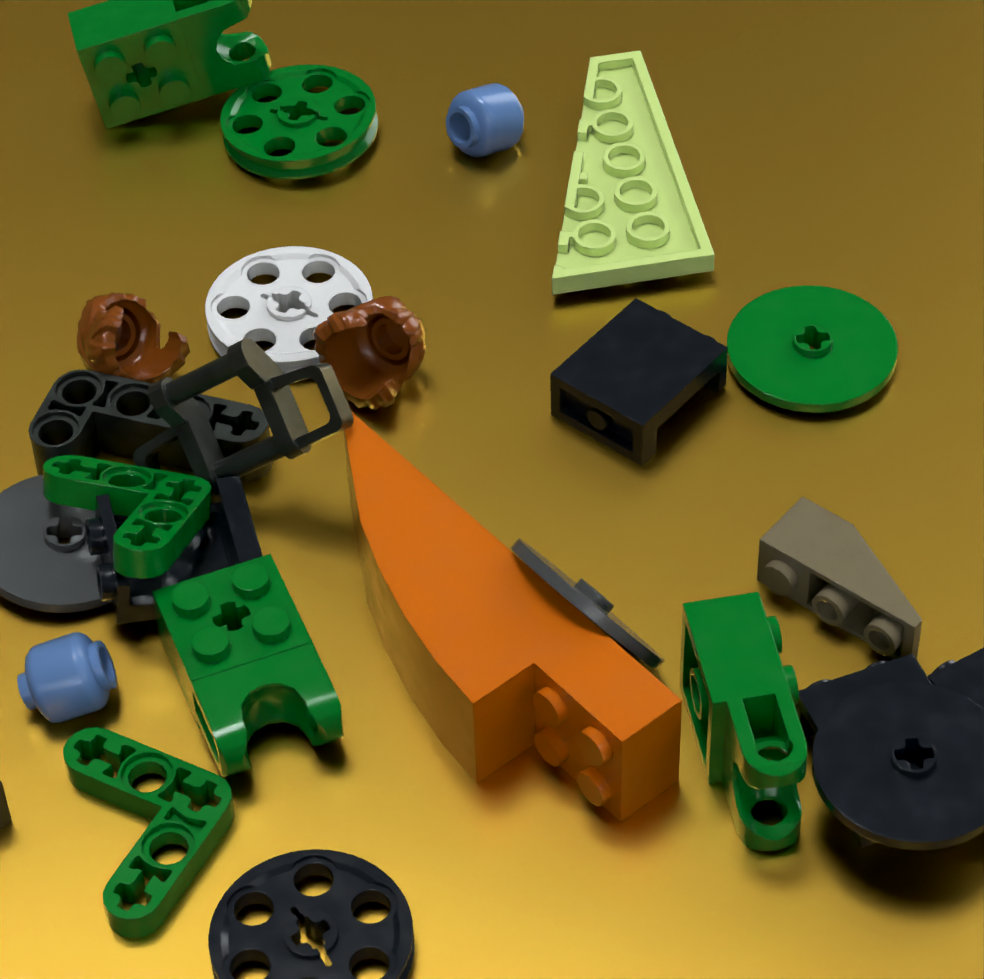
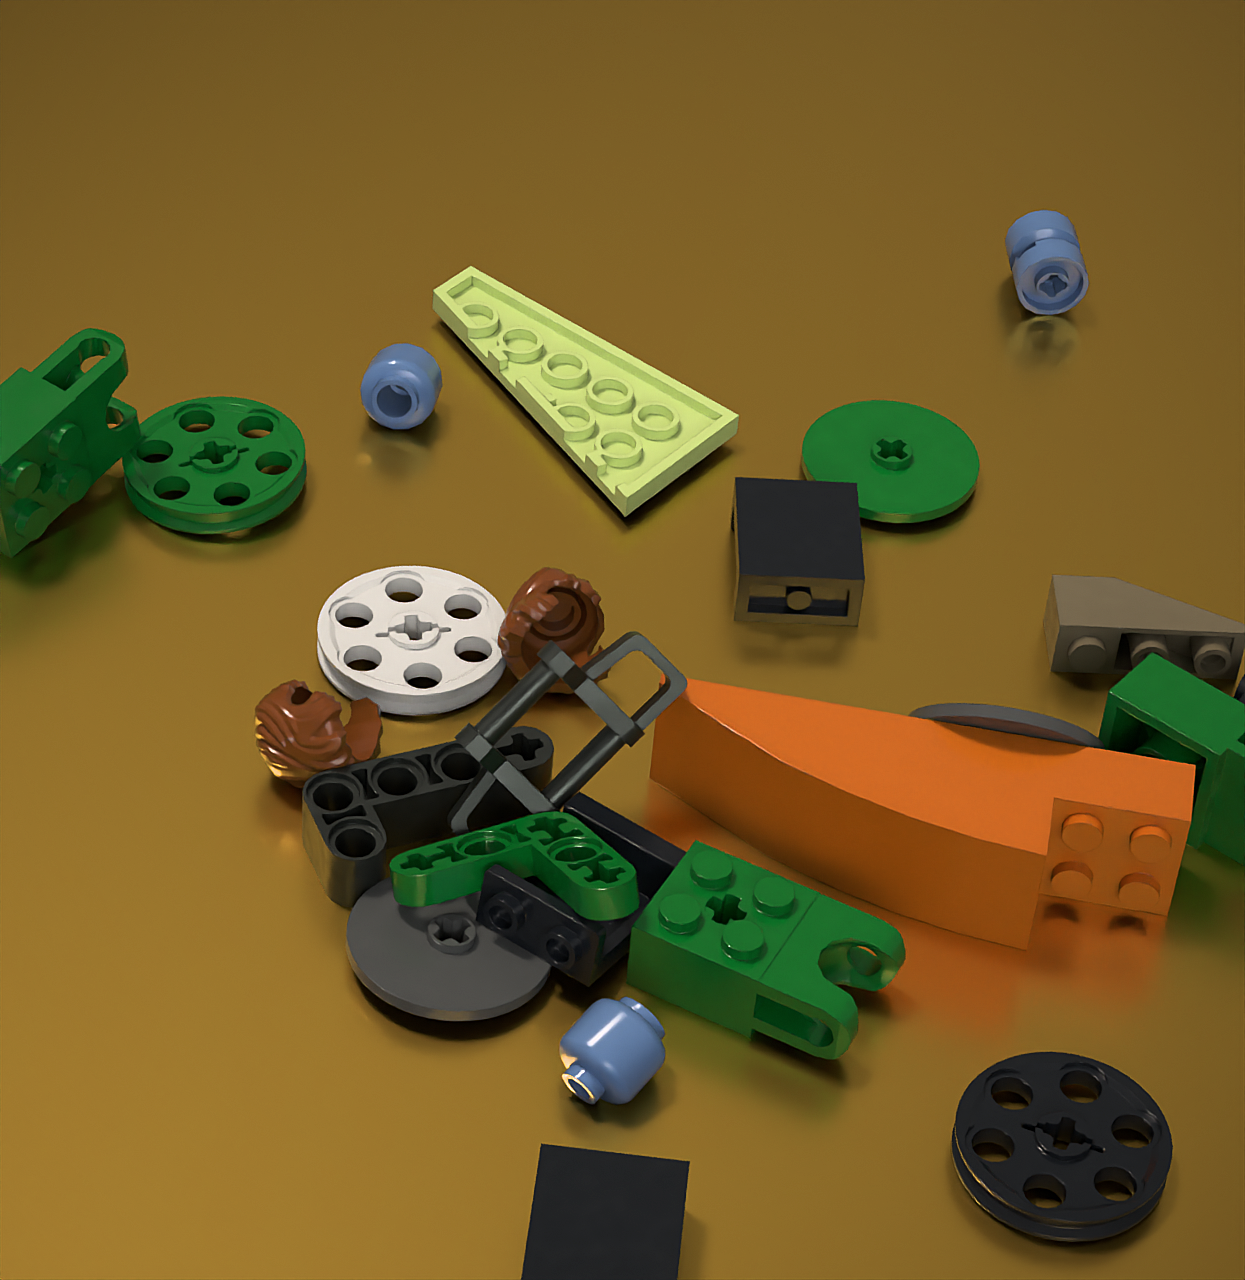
camera: 45 degrees left, 5 degrees down
green beam [63,727,235,938] -> none

